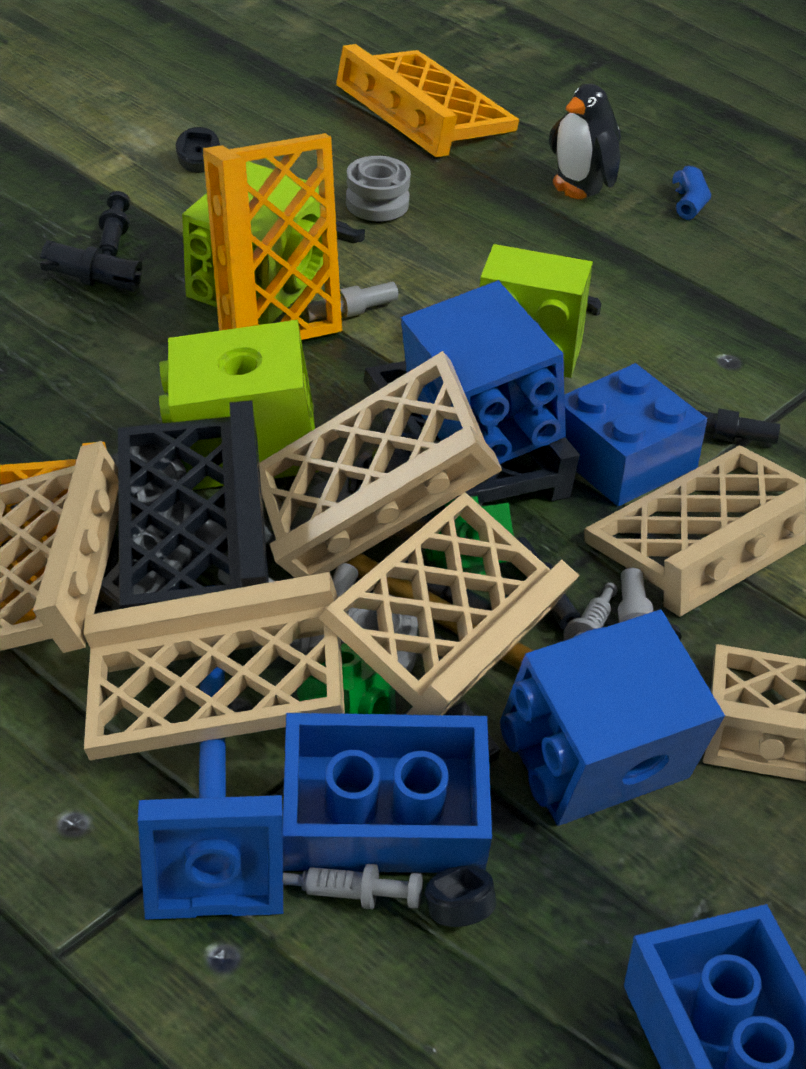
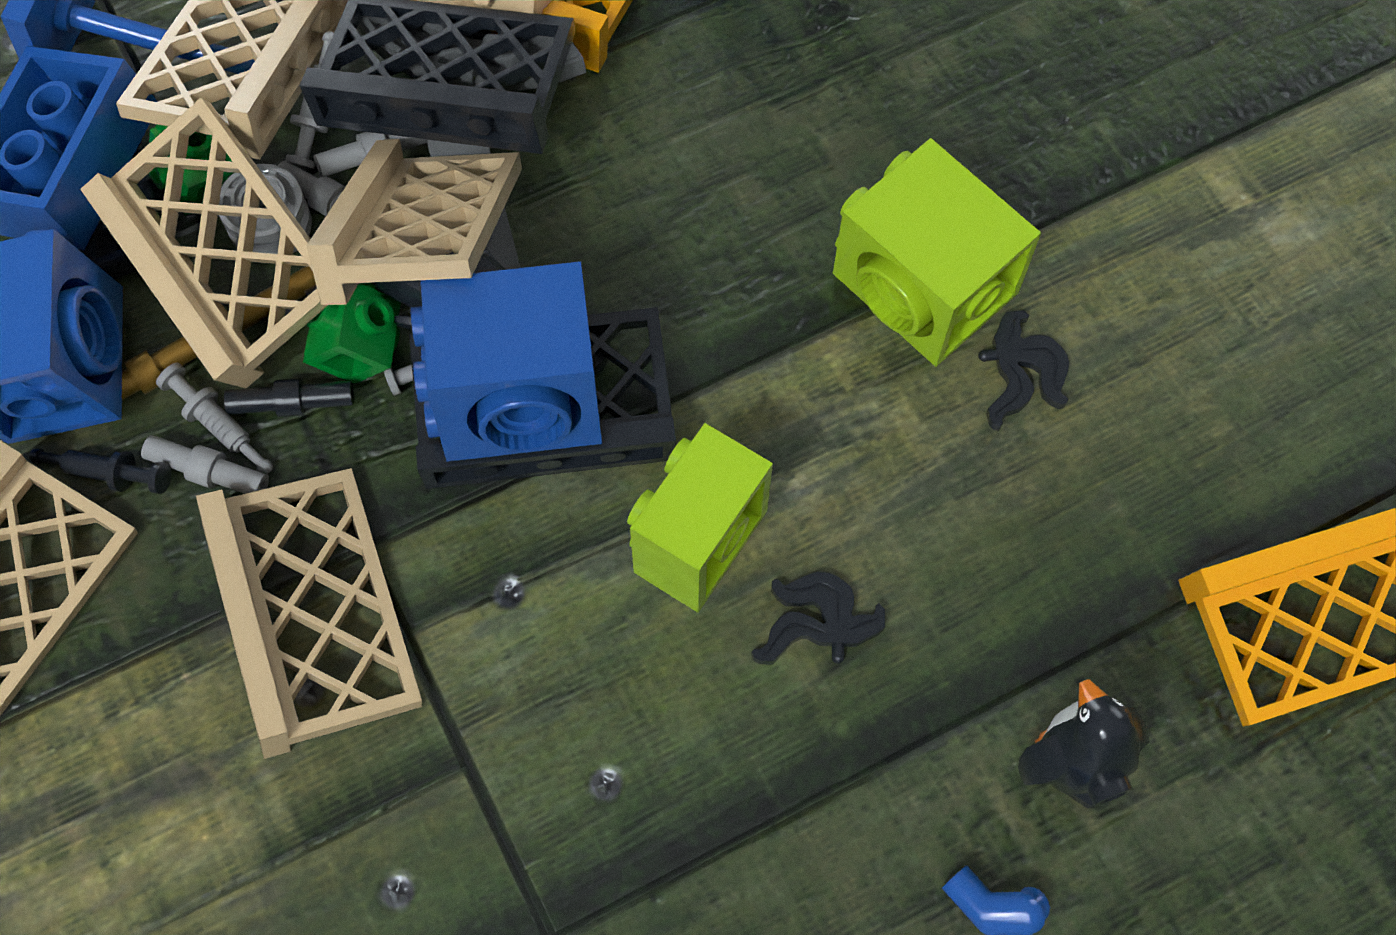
camera: 110 degrees right, 25 degrees up
black pin [40,240,143,292] -> none
black piece [98,191,131,257] -> none
lime brick [159,320,319,490] -> none
black tile [176,127,220,173] -> none
light orange fence [203,133,342,340] -> none
light grey bar [302,282,399,323] -> none
light grey wheel [346,156,411,221] -> none
blue brick [565,363,708,507] -> none
black bar [697,408,781,444] -> none

